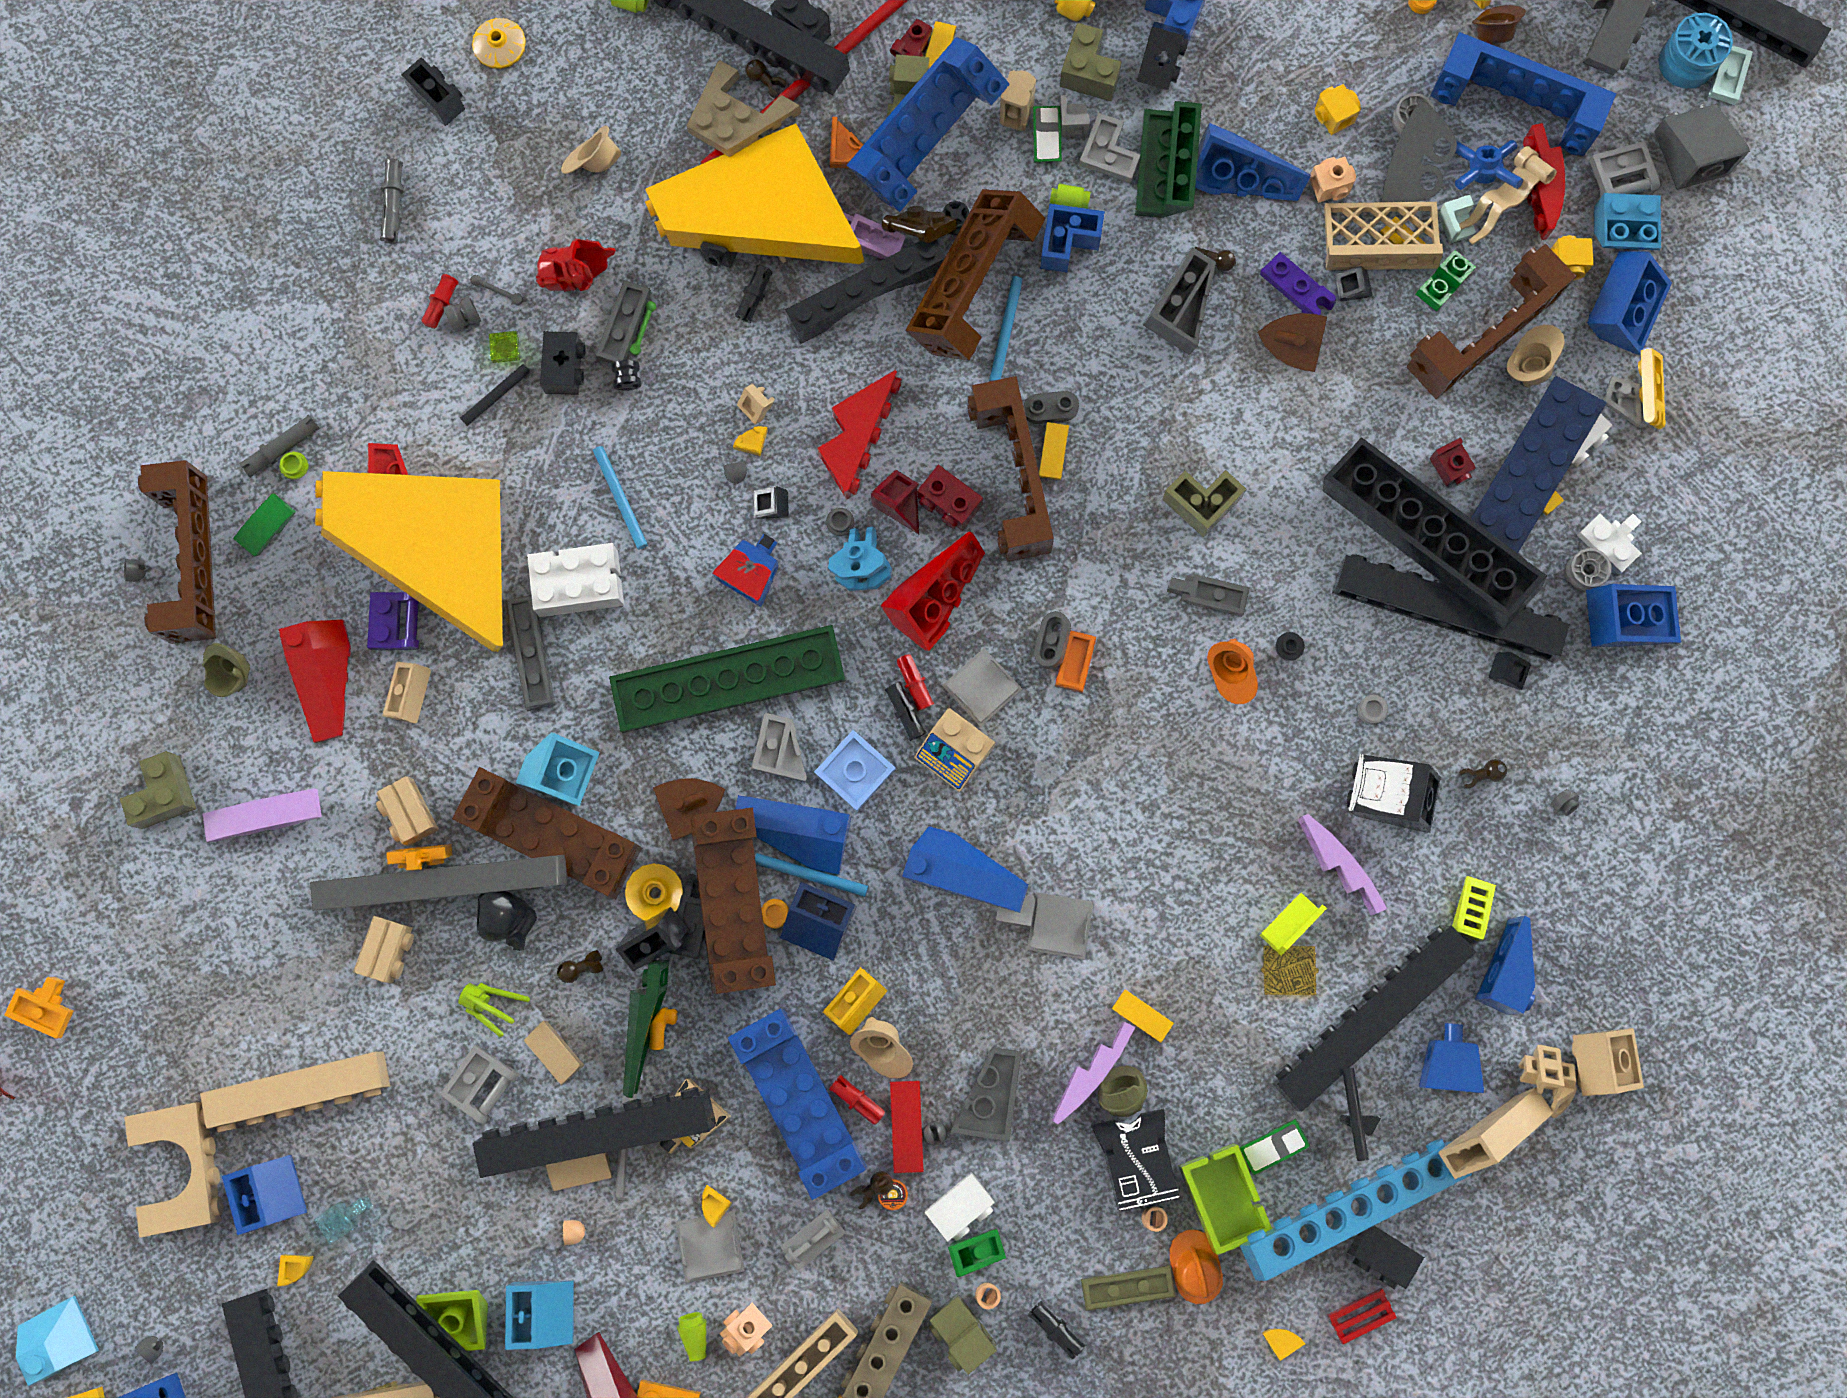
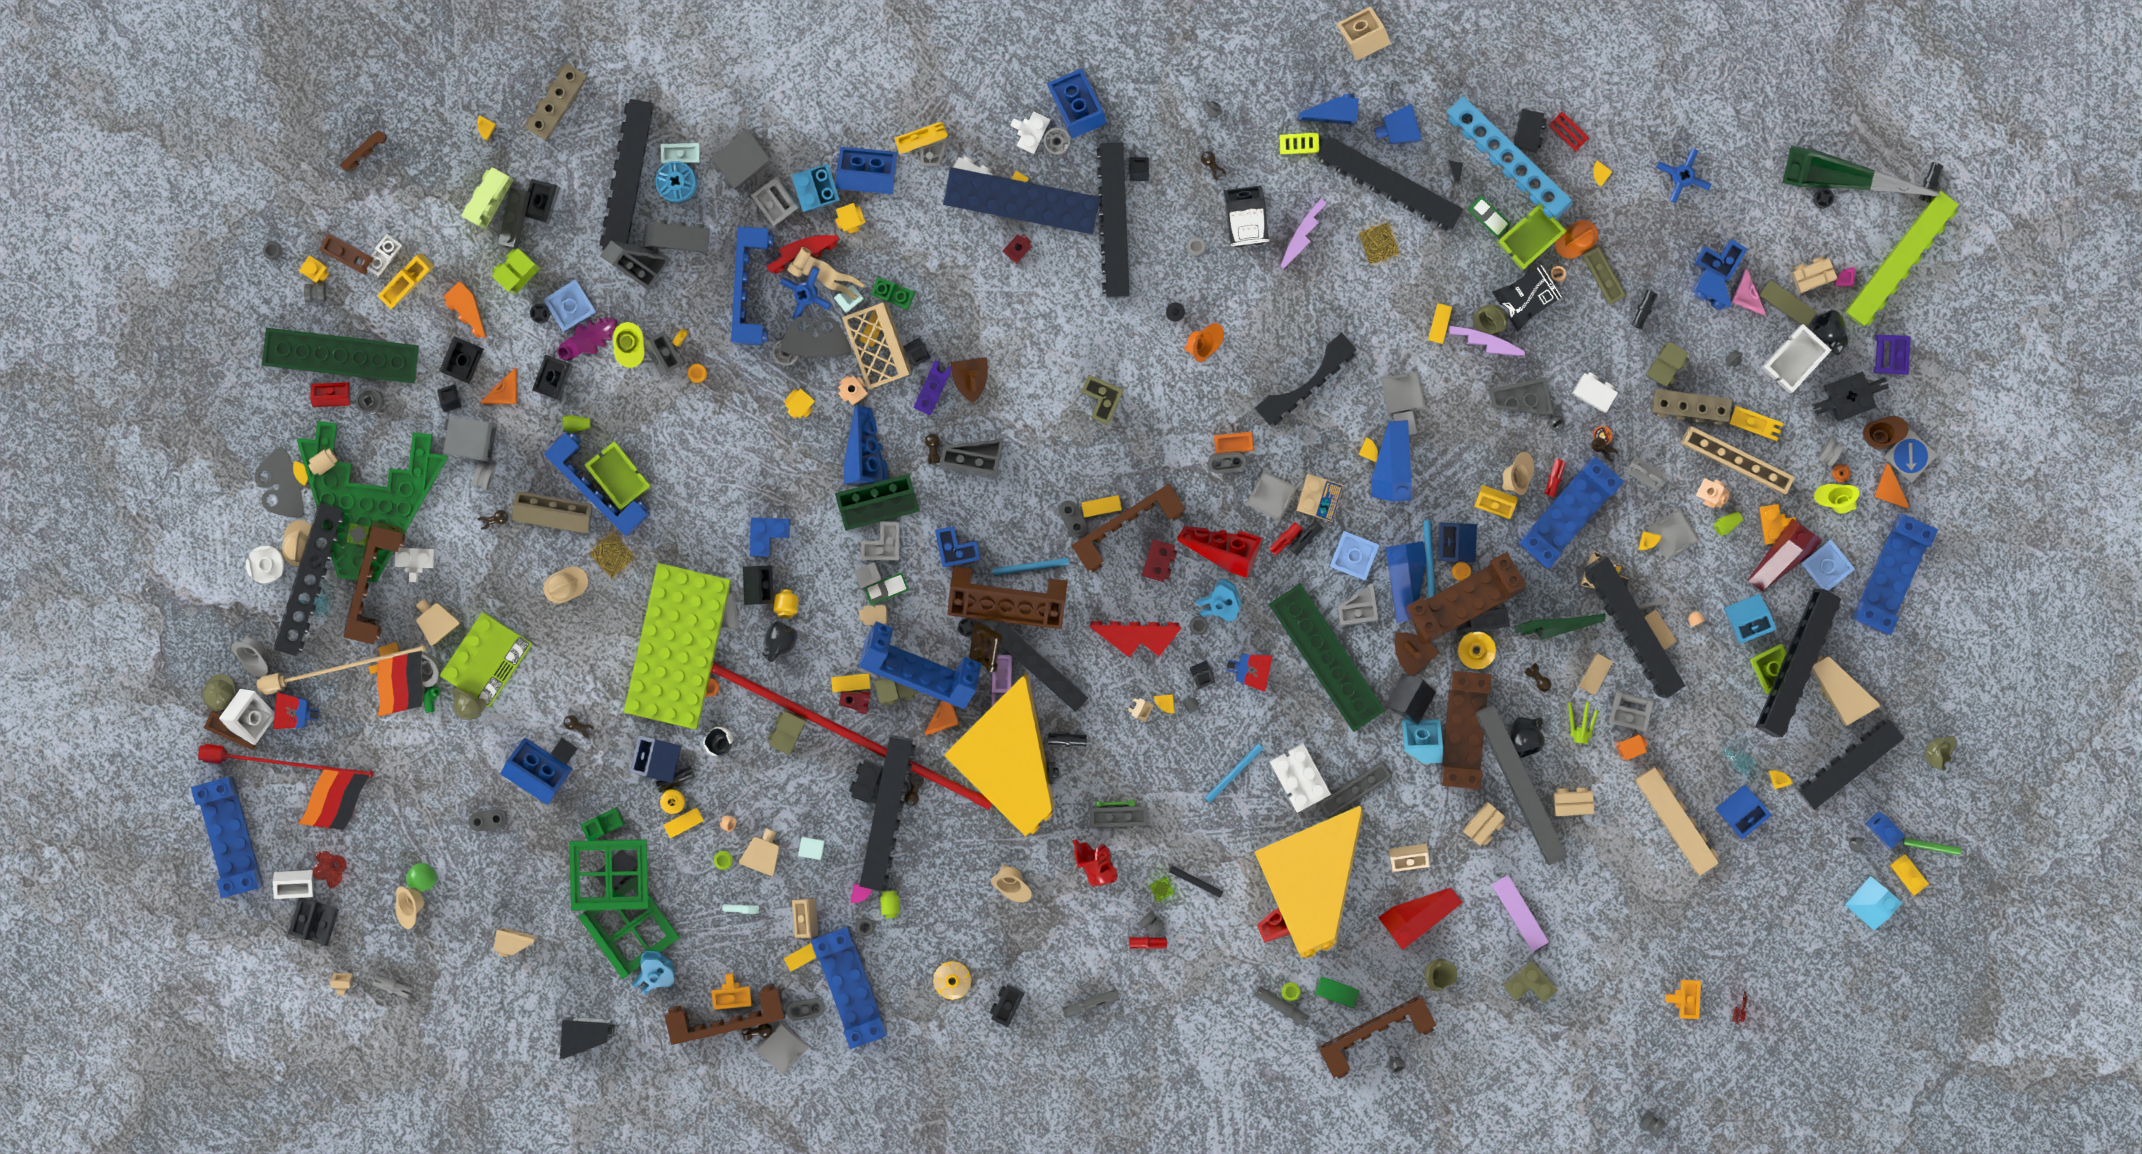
camera: 115 degrees left, 10 degrees up
tan arch [124,1102,224,1238] -> none
dark purple plate [367,592,420,650] -> none
light orange hinge [386,844,453,871] -> none
dark grey hinge [470,275,523,305] -> none
black brick [540,331,586,395] -> none
black wheel [611,360,641,391] -> none
black brick [615,907,688,972] -> none
light orange arm [649,1007,678,1050] -> none
dark tan wing [687,60,802,157] -> none
dark red slope [871,470,919,535] -> none
red tile [890,1081,924,1173] -> none
green slope [948,1229,1006,1277] -> none
light nougat hinge [975,1283,1001,1309] -> none
lime brick [1049,183,1091,209] -> none
olive brick [1060,23,1122,101] -> none
black brick [1137,22,1189,90] -> none
dark grey hinge [1167,574,1250,617] -> none
neon yellow panel [1260,893,1327,956] -> none
black brick [1322,437,1547,630] -> none
black bar [1342,1068,1369,1161] -> none
reddish brown plate [1406,243,1577,400] -> none
tan slope [1438,1087,1553,1179] -> none
reddish brown piece [1472,5,1526,47] -> none
tan piece [1507,324,1565,388] -> none
tan piece [1519,1045,1577,1118] -> none
none -> black arch [1254,332,1357,426]
none -> yellow tile [1358,437,1378,462]
none -> black slope [1384,673,1436,725]
none -> orange brick [1614,733,1648,761]

